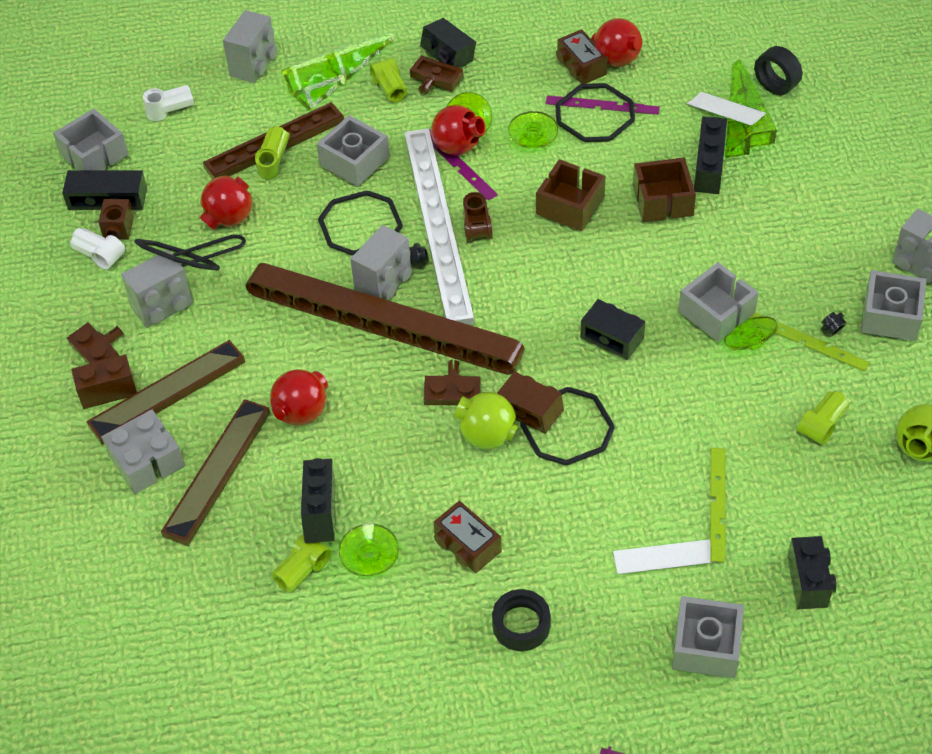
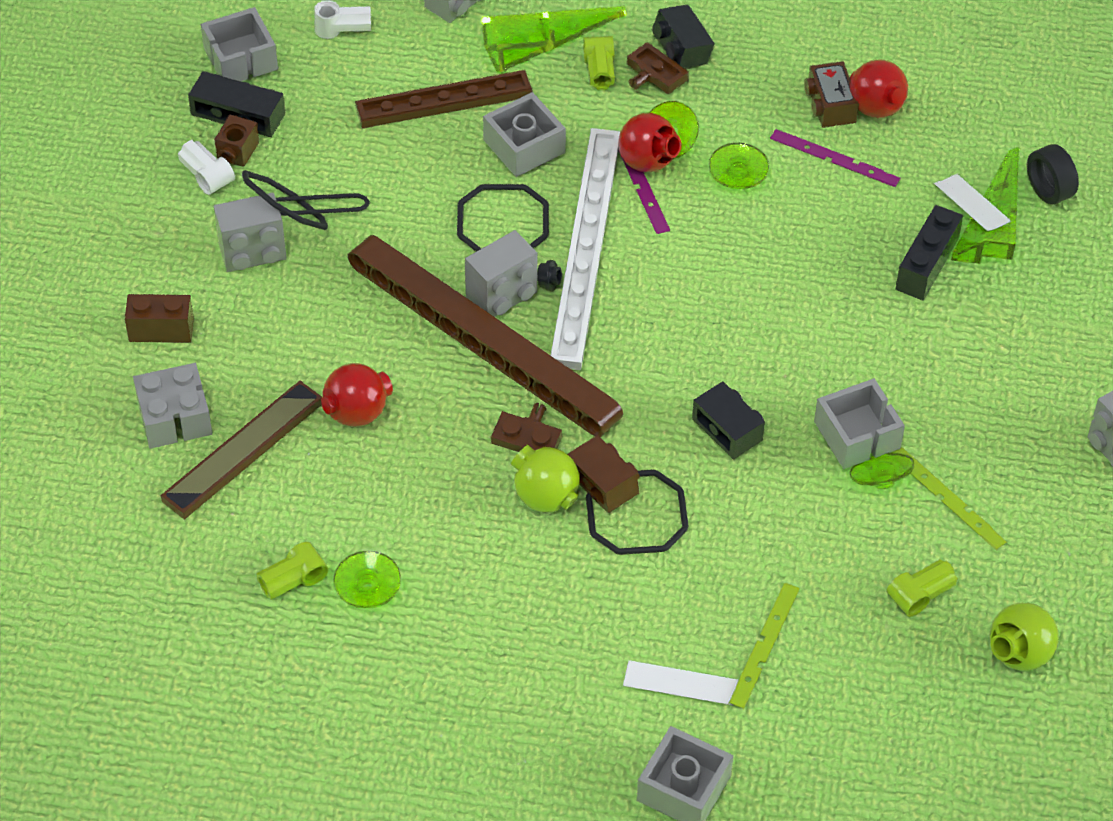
camera: 15 degrees right, 0 degrees up
reddish brown plate [66,322,124,364] -> none
tile [86,340,245,445] -> none
red brick [199,176,252,230] -> none
lime piece [255,126,290,180] -> none
black brick [301,458,336,543] -> none
brick [434,500,502,573] -> none
reddish brown piece [463,192,493,242] -> none
black tyre [492,589,551,652] -> none
reddish brown piece [536,159,606,231] -> none
black piece [555,83,635,142] -> none
reddish brown piece [633,157,696,222] -> none
black brick [787,536,836,609] -> none
black plate [820,312,847,337] -> none
light grey brick [861,270,926,341] -> none

